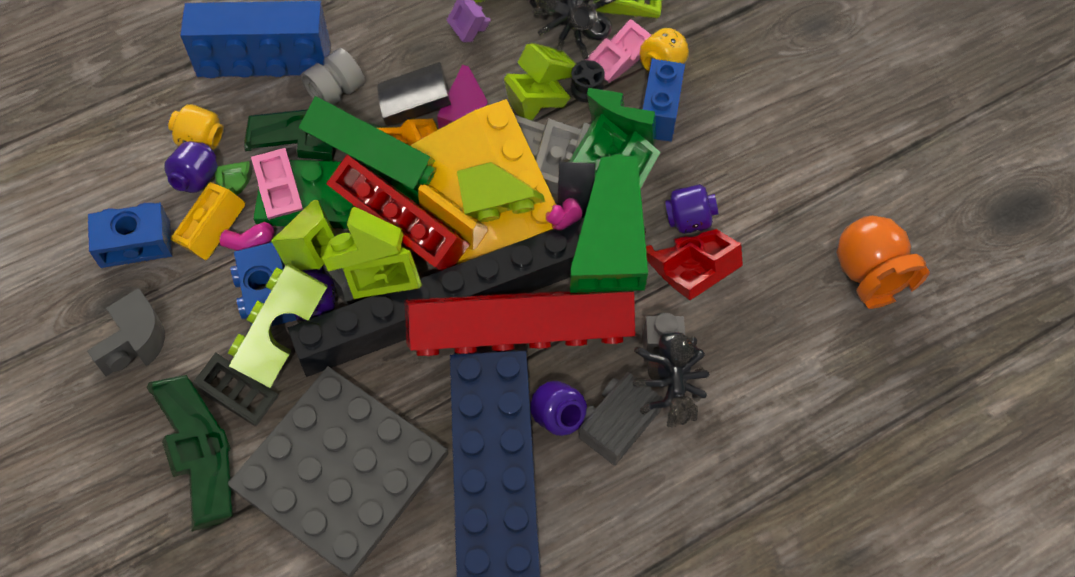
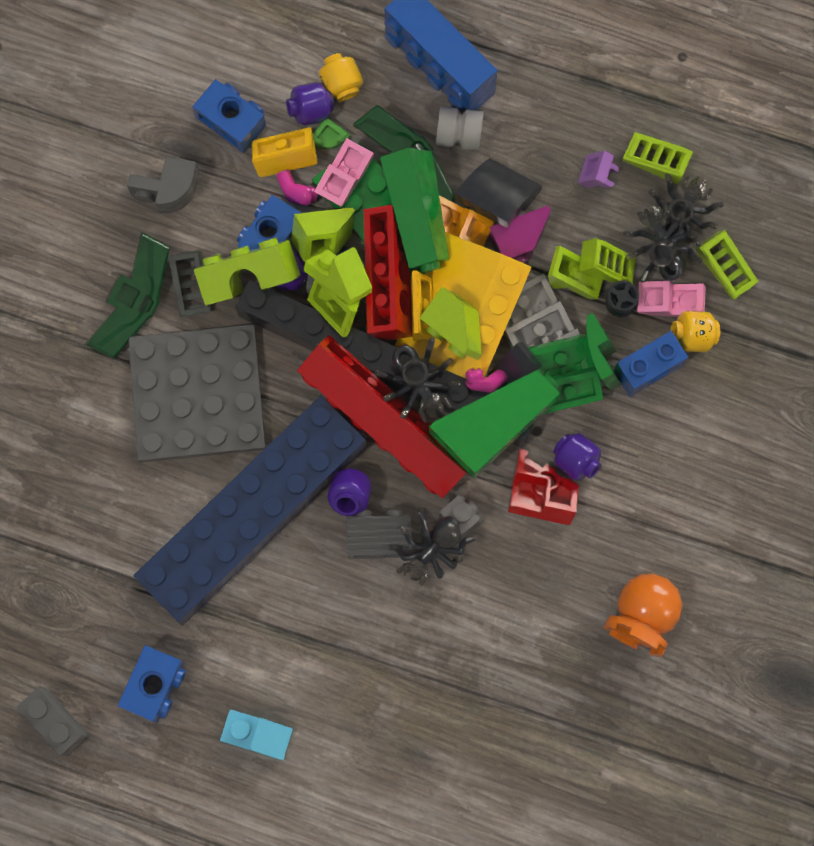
camera: 50 degrees right, 15 degrees up
none -> animal [374,337,460,423]

